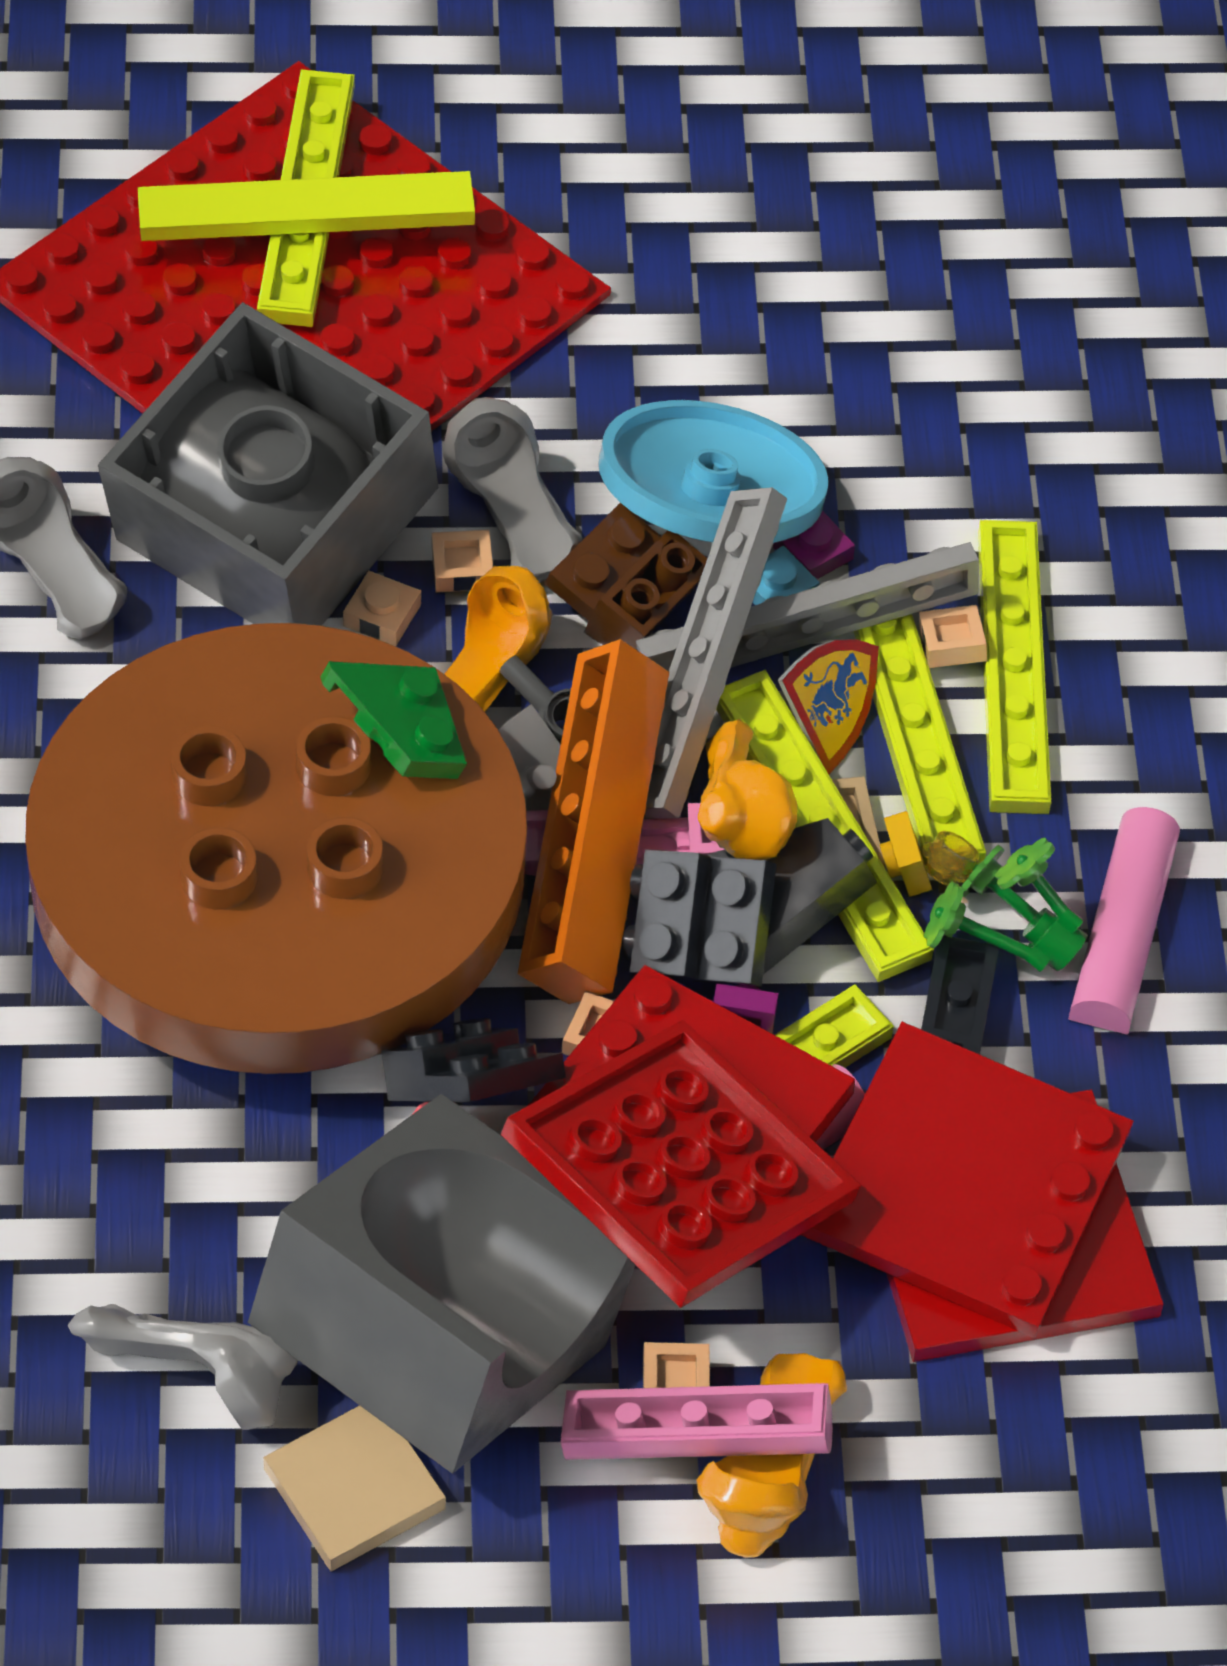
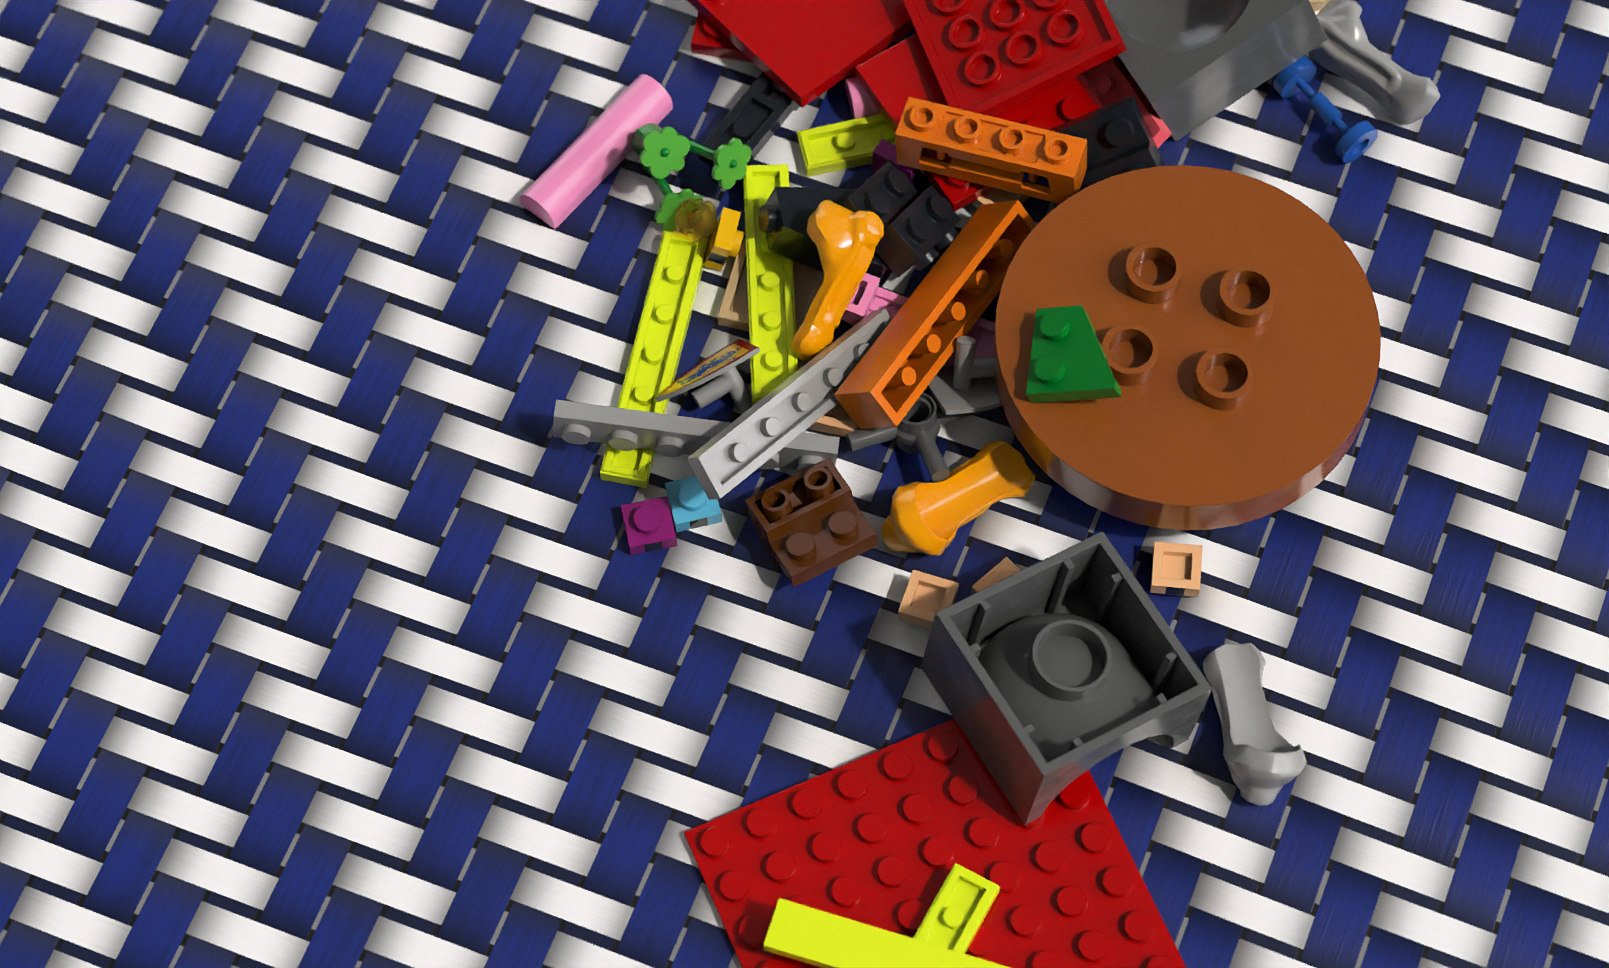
camera: 150 degrees left, 10 degrees up
light grey hair [442,397,583,582] -> none
medium azure dish [598,400,828,543] -> none
light nougat plate [919,605,987,668] -> none
neon yellow tile [978,520,1051,814] -> none
none -> orange brick [895,97,1087,204]
none -> blue wheel [1273,56,1378,163]

